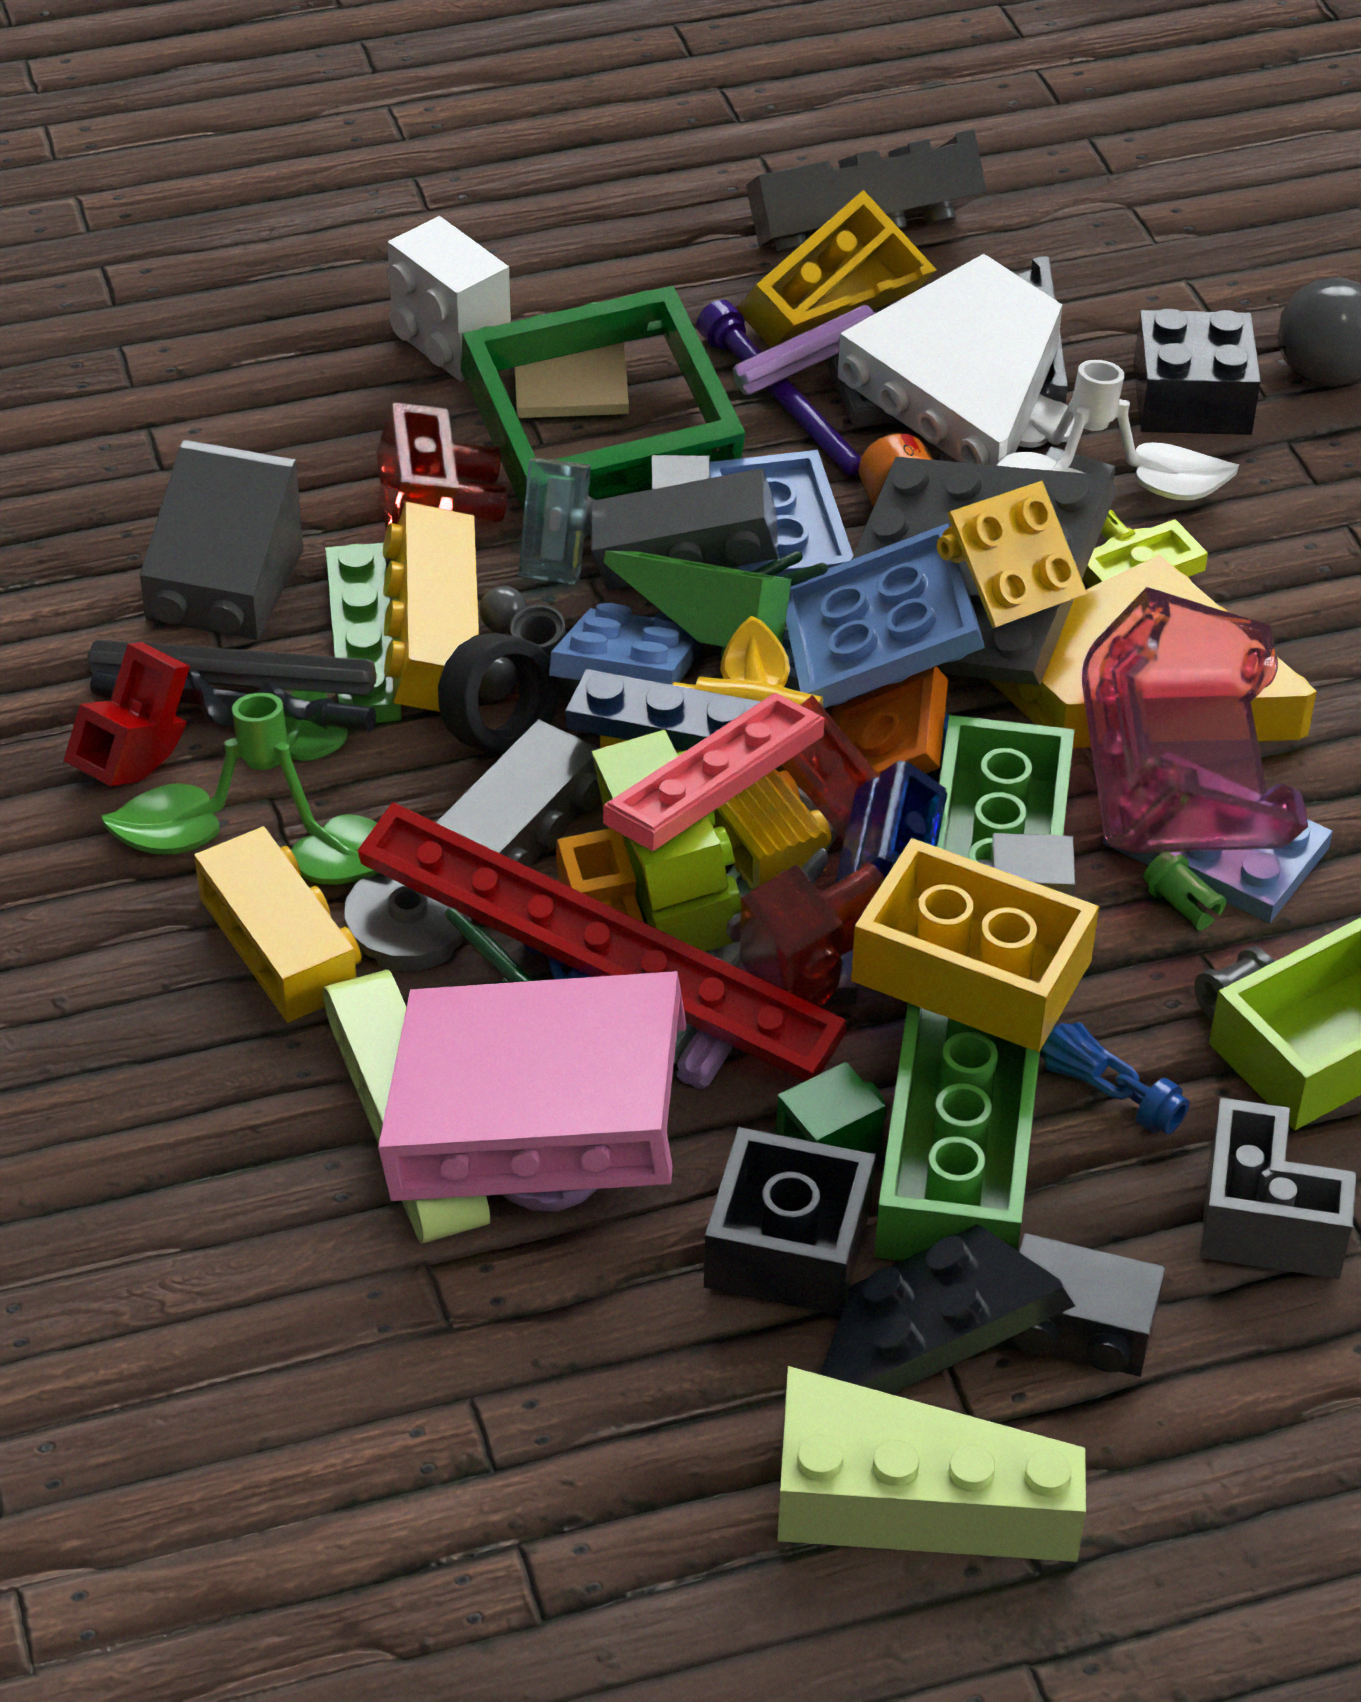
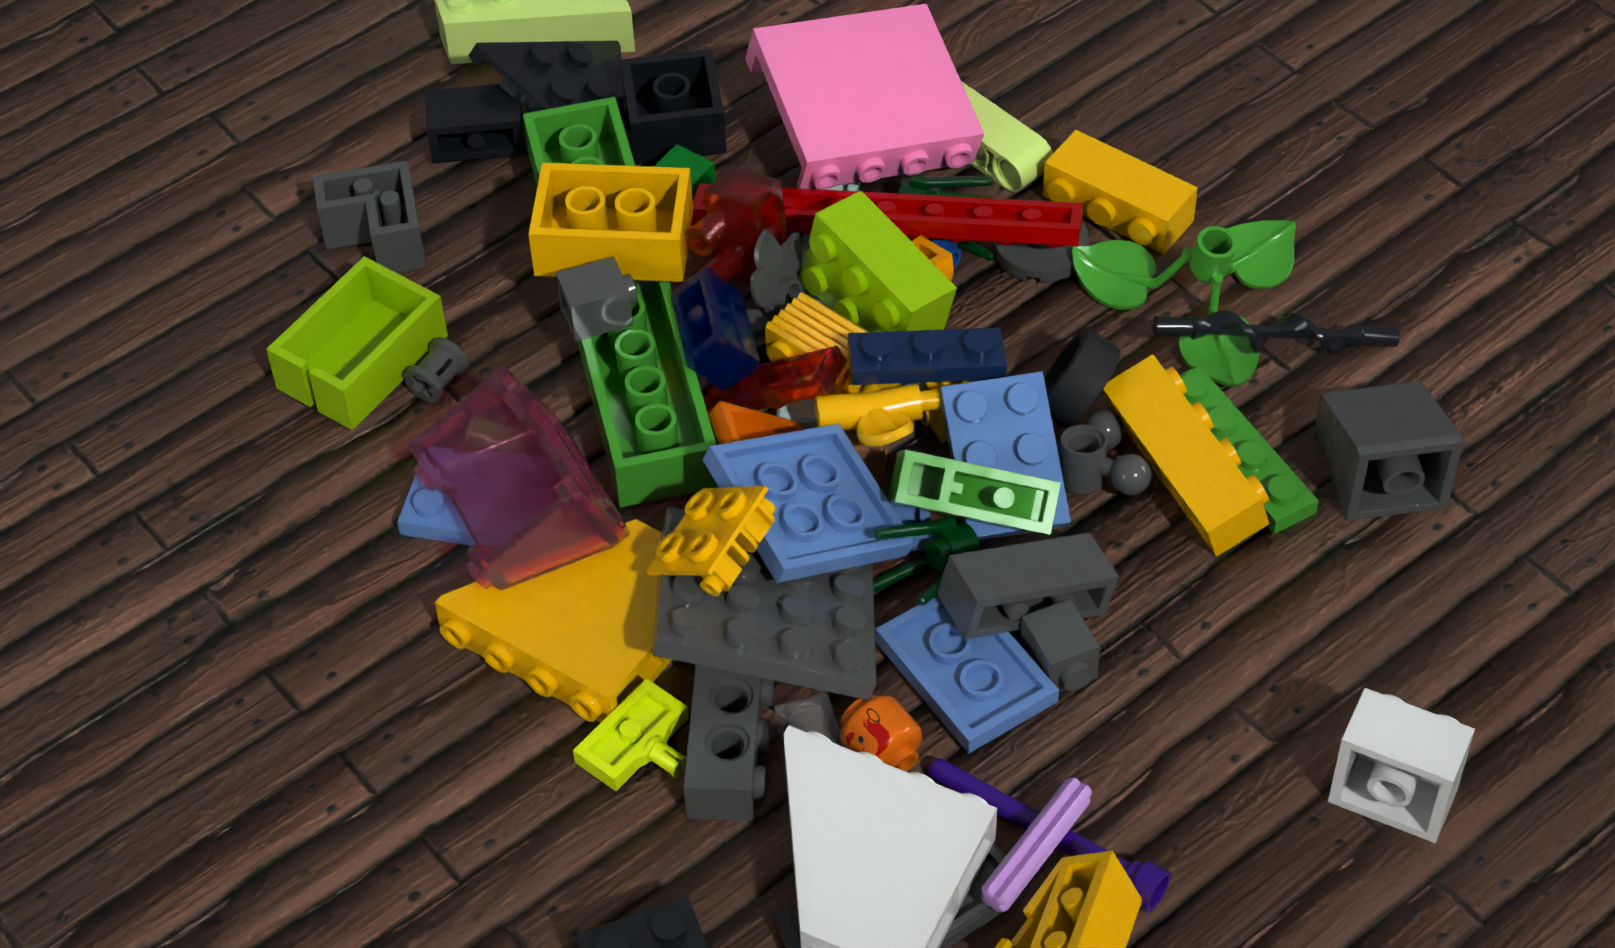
camera: 160 degrees right, 5 degrees up
red brick [63,642,190,786] -> none
dark grey axle [87,640,377,696] -> none
clear red brick [376,402,507,531] -> none
brick [436,719,601,868] -> none
green window [461,286,746,521] -> none
tan slope [514,342,629,418] -> none
clear light blue piece [518,457,595,584] -> none
coral tile [603,693,825,851] -> none
white plant [996,360,1239,501] -> none
blue piece [1040,1022,1190,1135] -> none

